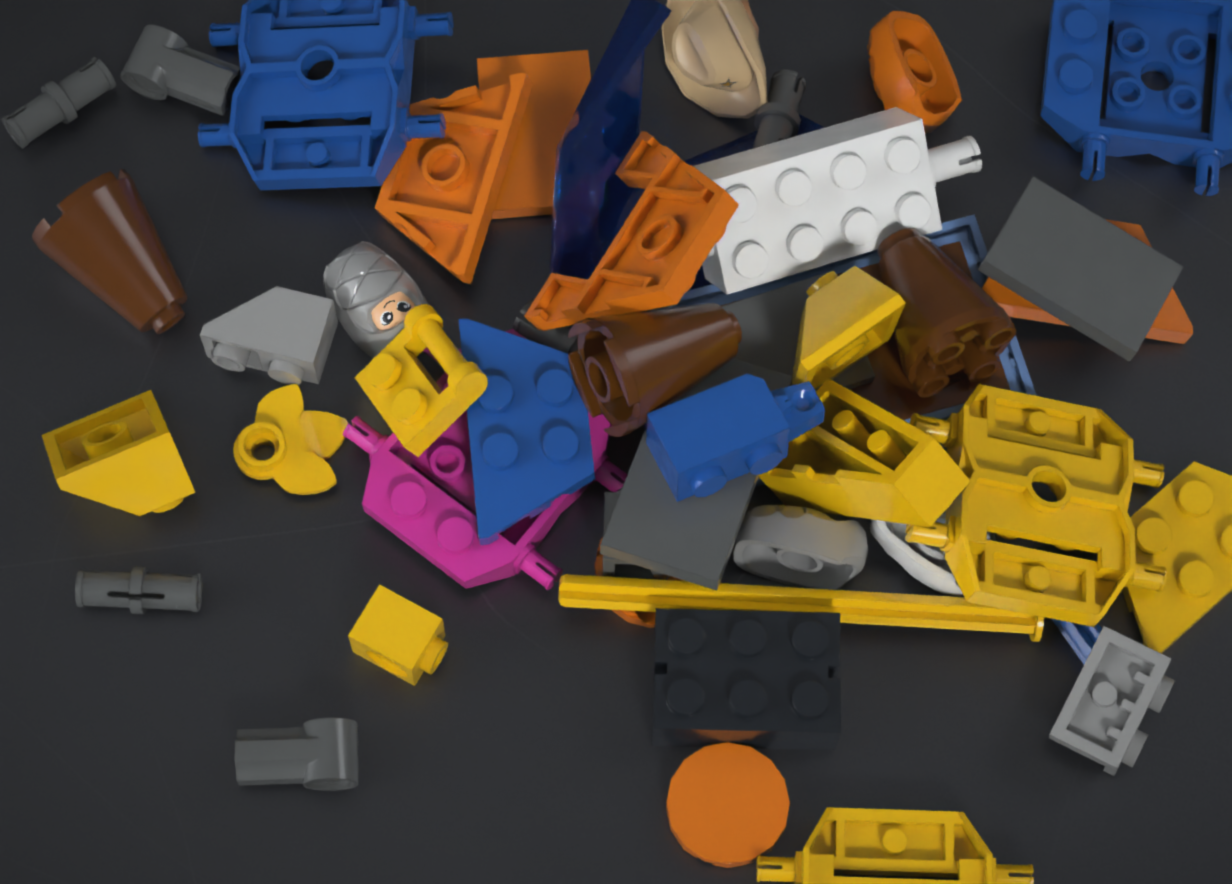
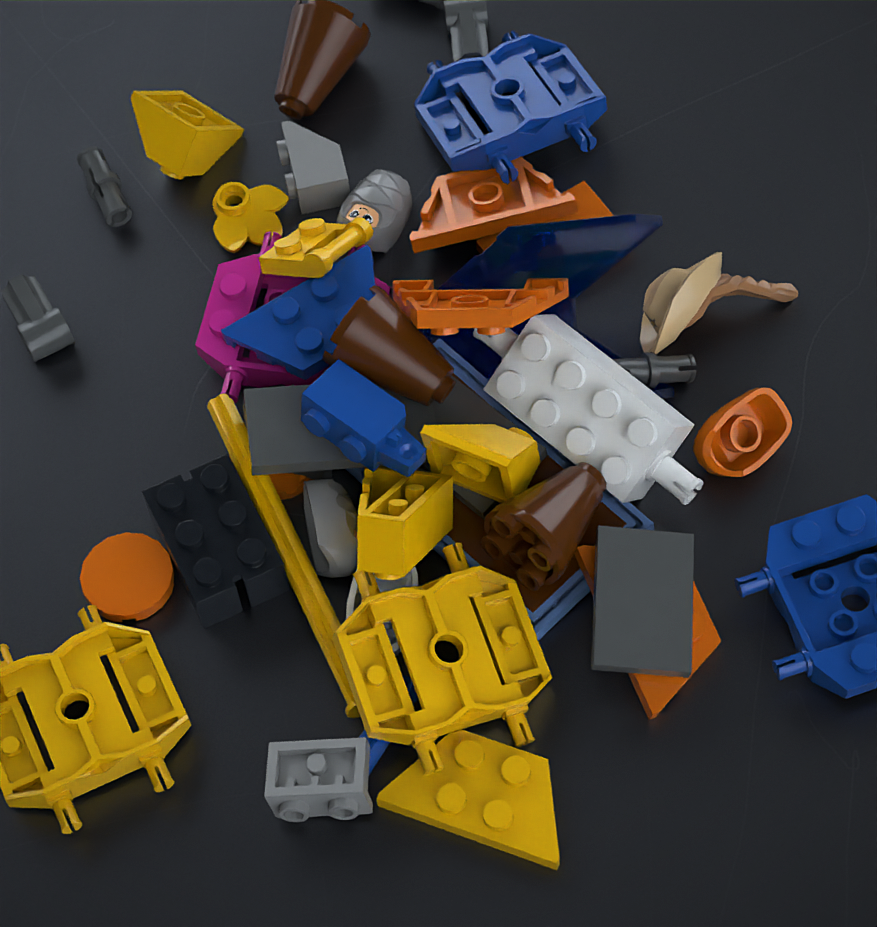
camera: 70 degrees right, 10 degrees down
yellow brick [348,584,449,686] -> none

